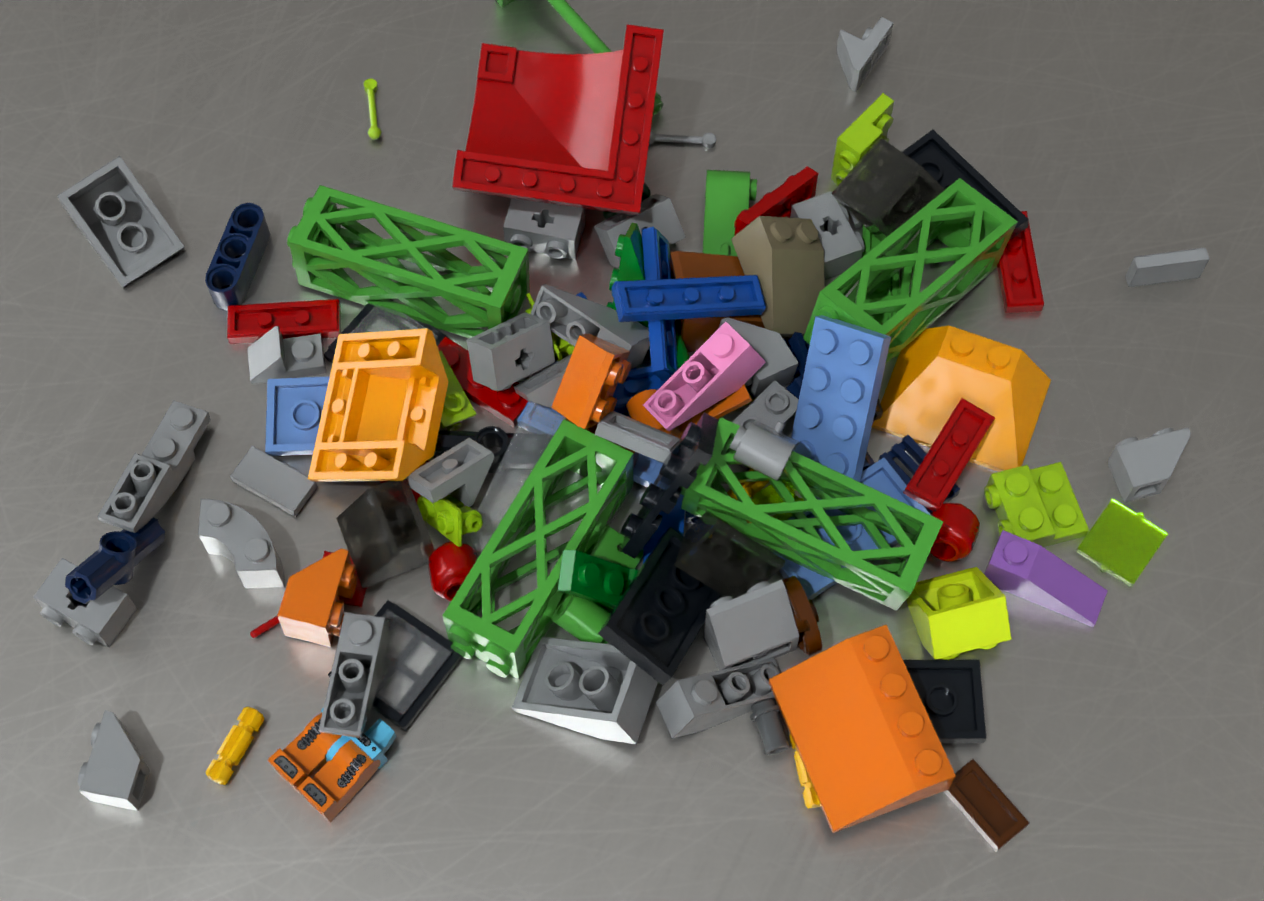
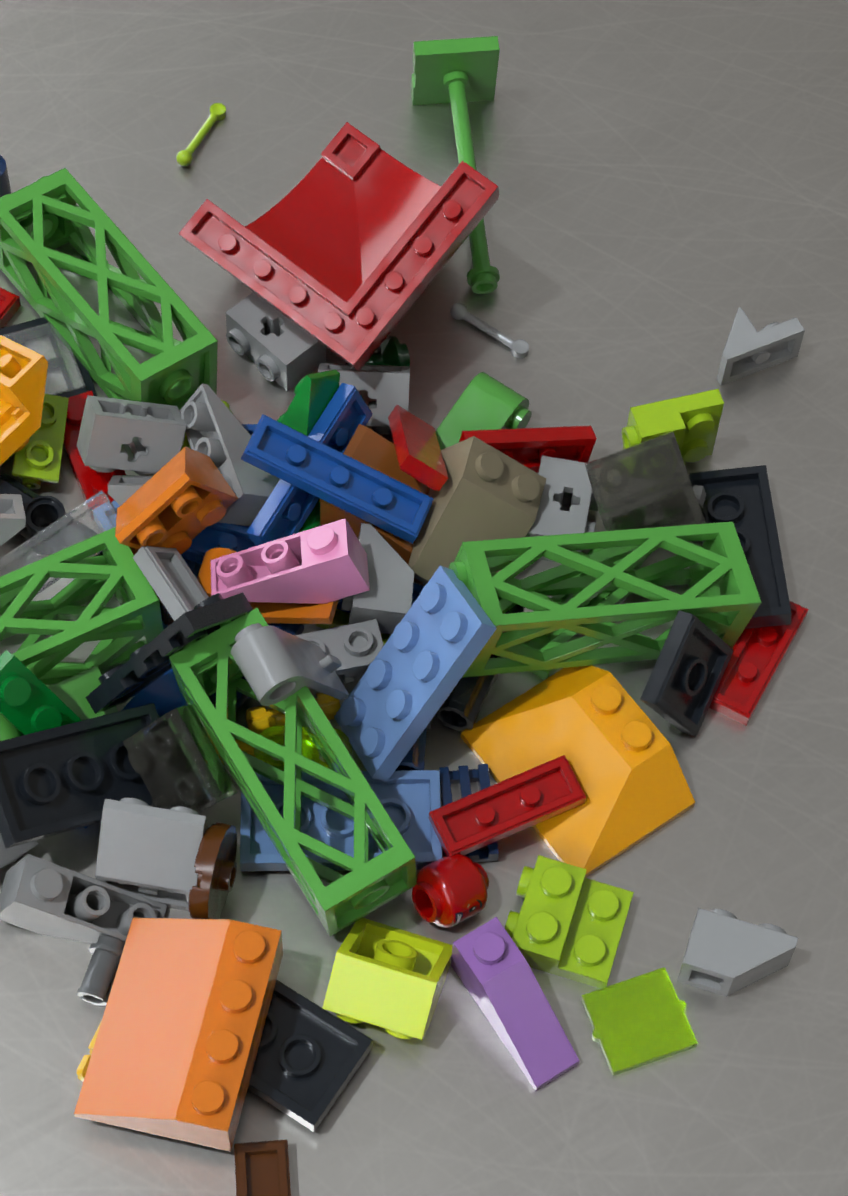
camera: 30 degrees right, 5 degrees down
none -> red tile [388,405,448,491]
none -> black tile [640,610,734,737]

